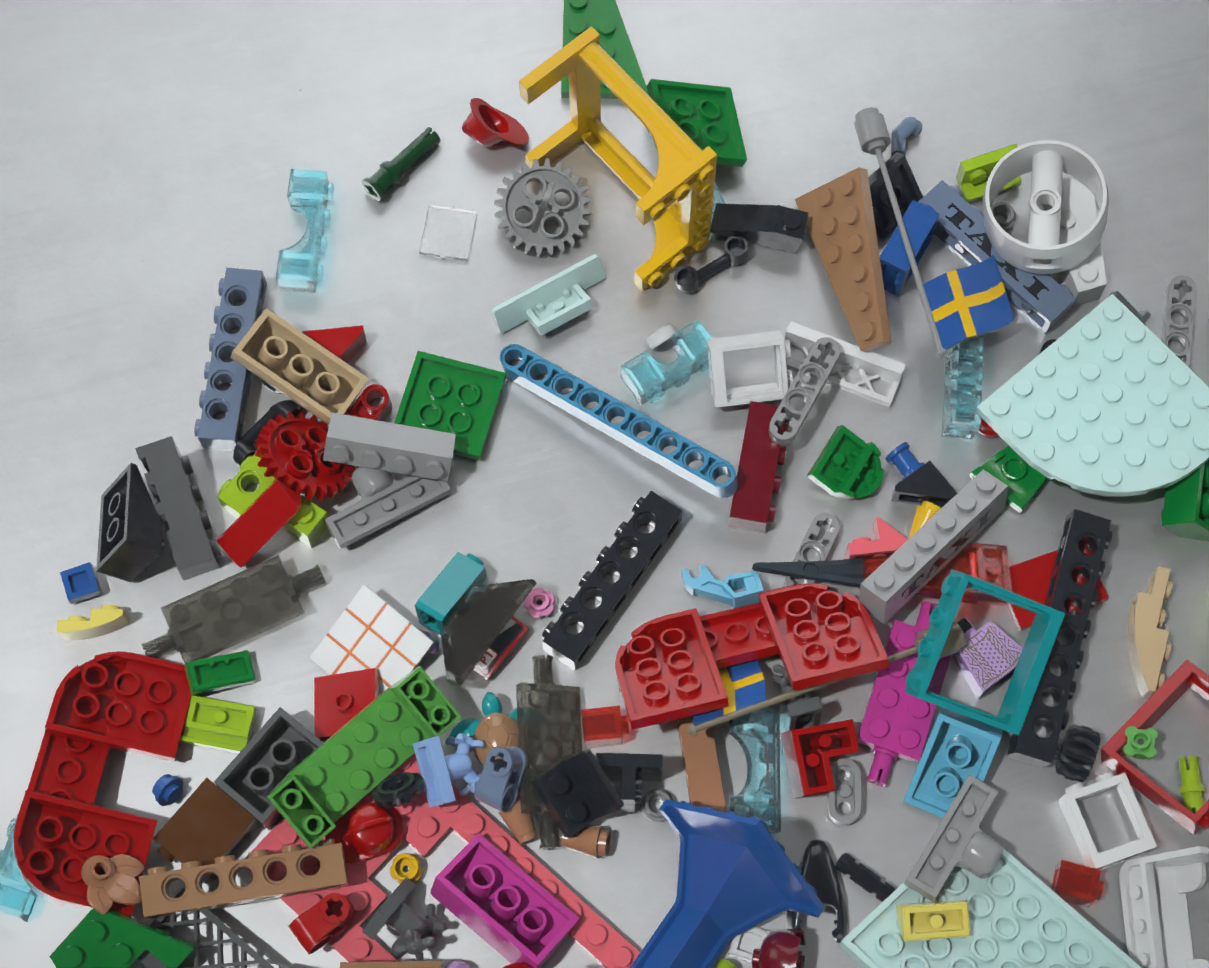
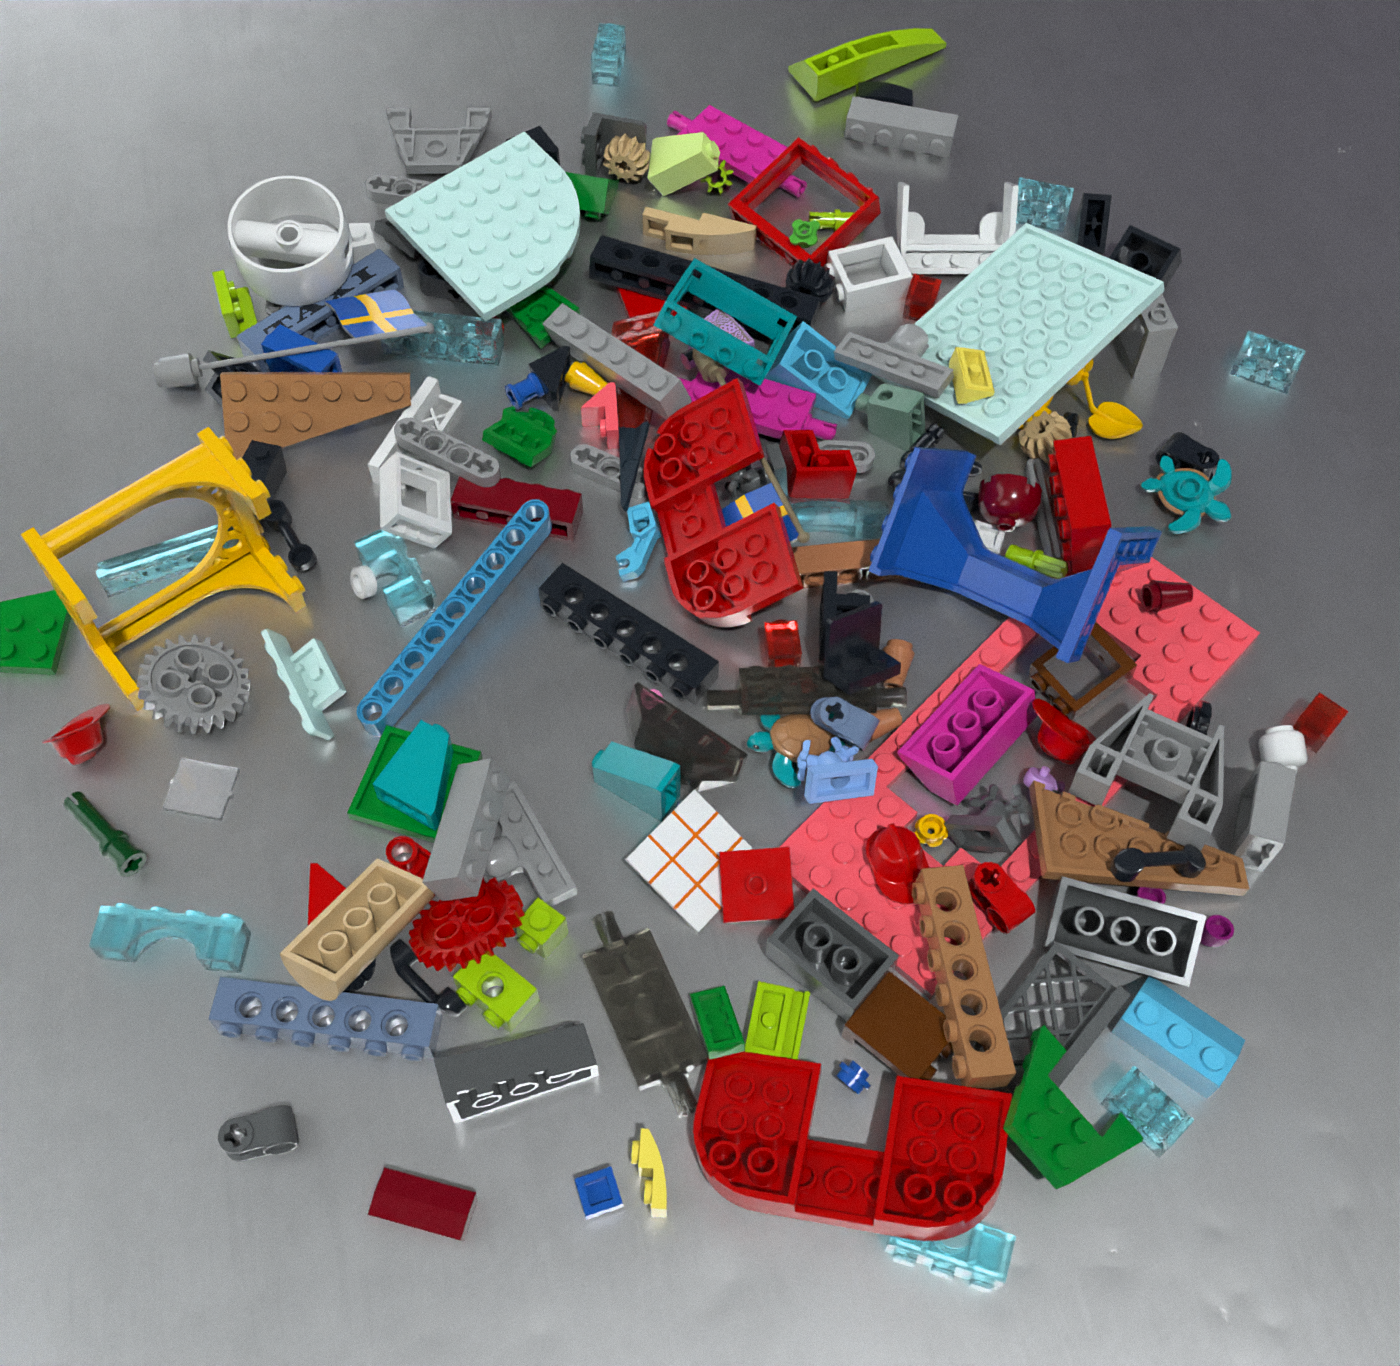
camera: 90 degrees left, 10 degrees down
nougat plate [81,854,144,915] -> none
black slope [96,463,165,583] -> none
red slope [217,479,302,568] -> none
bright green slope [267,666,461,849] -> none
black gear [372,772,425,809] -> none
green plate [646,79,747,167] -> none
none -> dark grey piece [218,1105,298,1162]
none -> dark red piece [368,1167,478,1241]
none -> teal slope [373,720,454,831]
none -> sand green torso [855,383,925,452]

